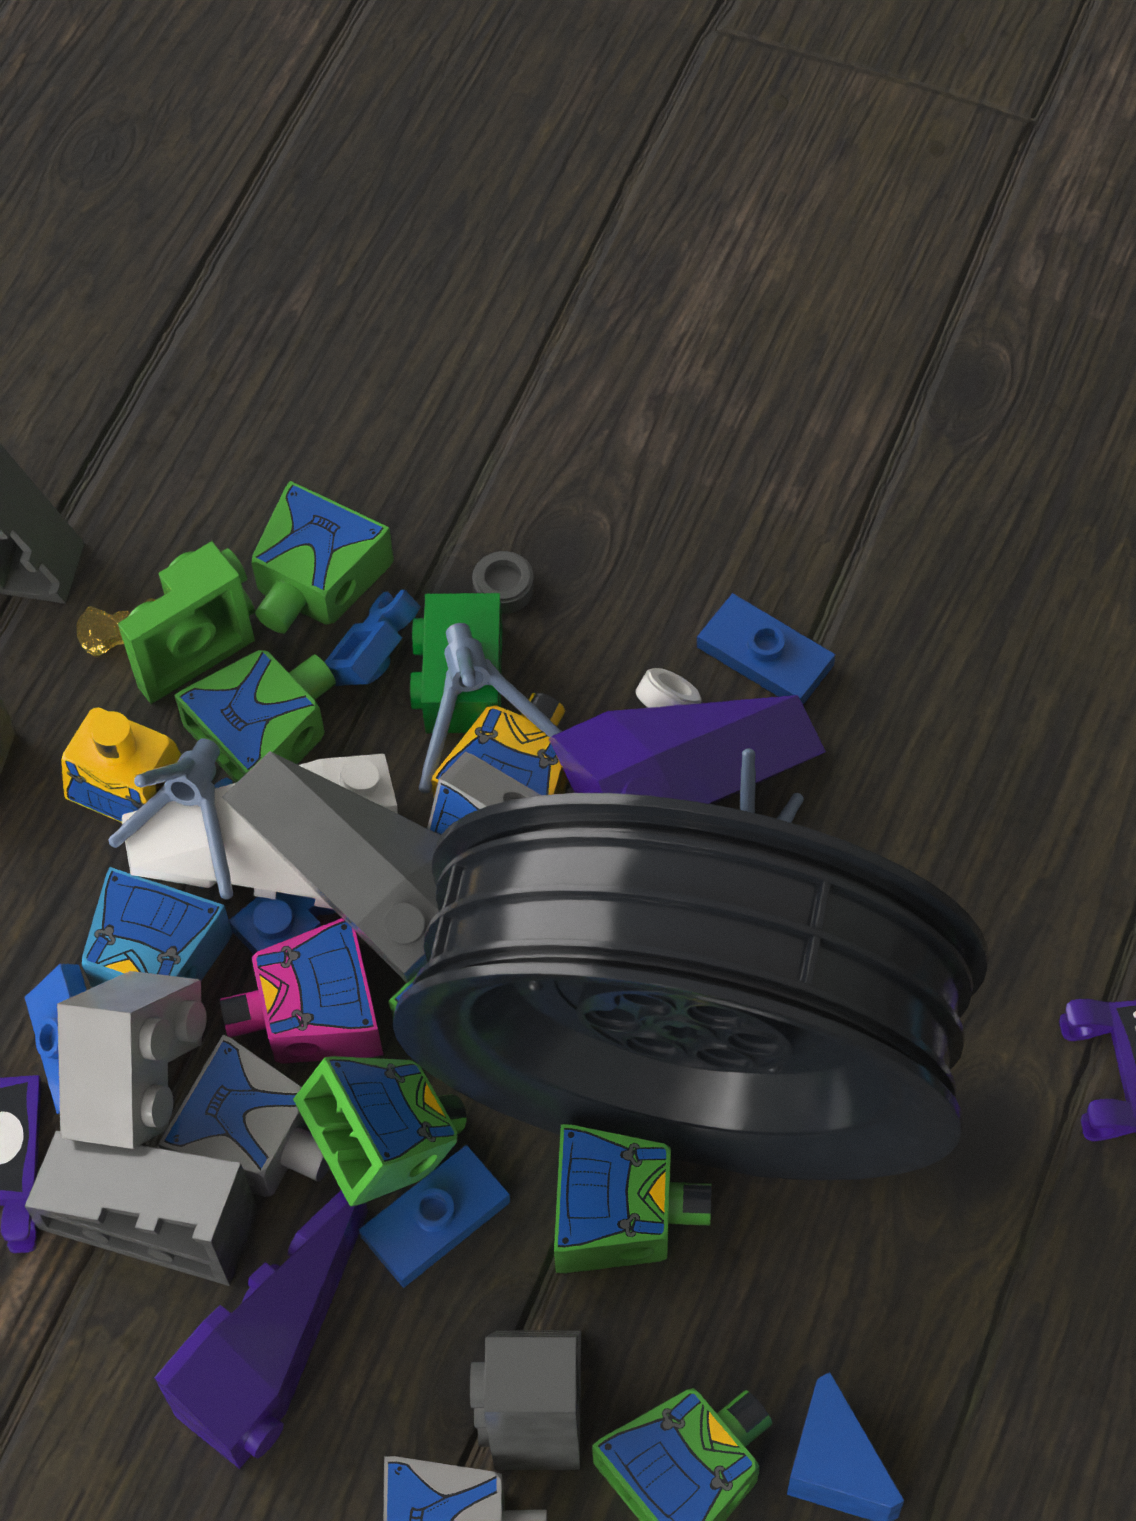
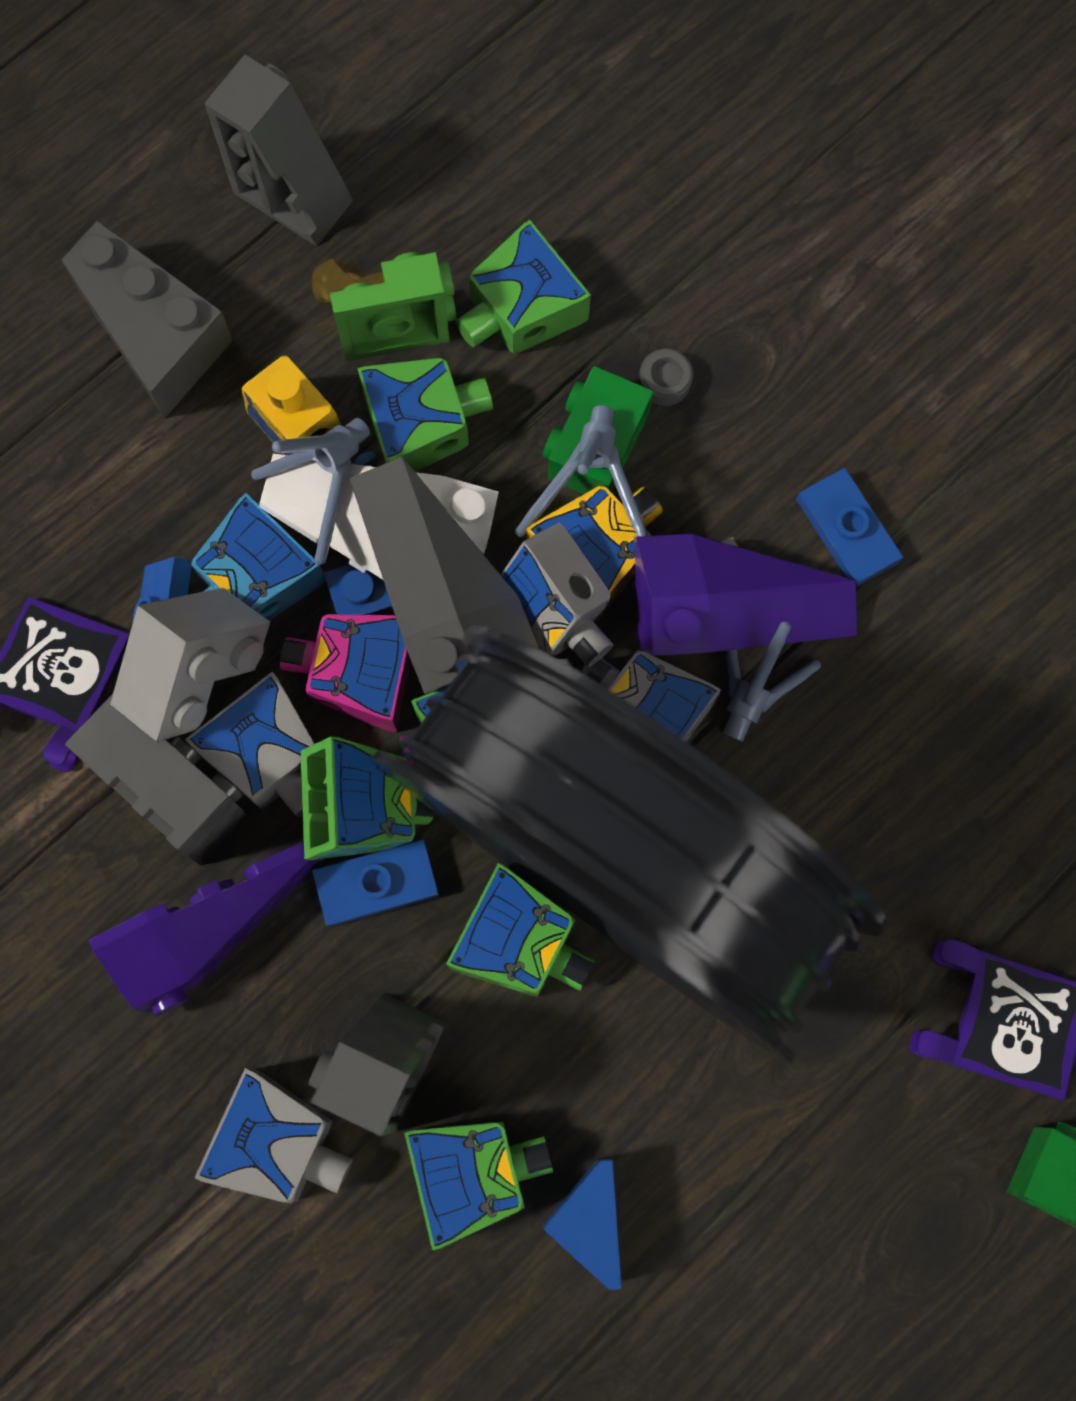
camera: 20 degrees right, 15 degrees up
blue plate [324,590,421,686] -> none
white tile [636,668,702,708] -> none

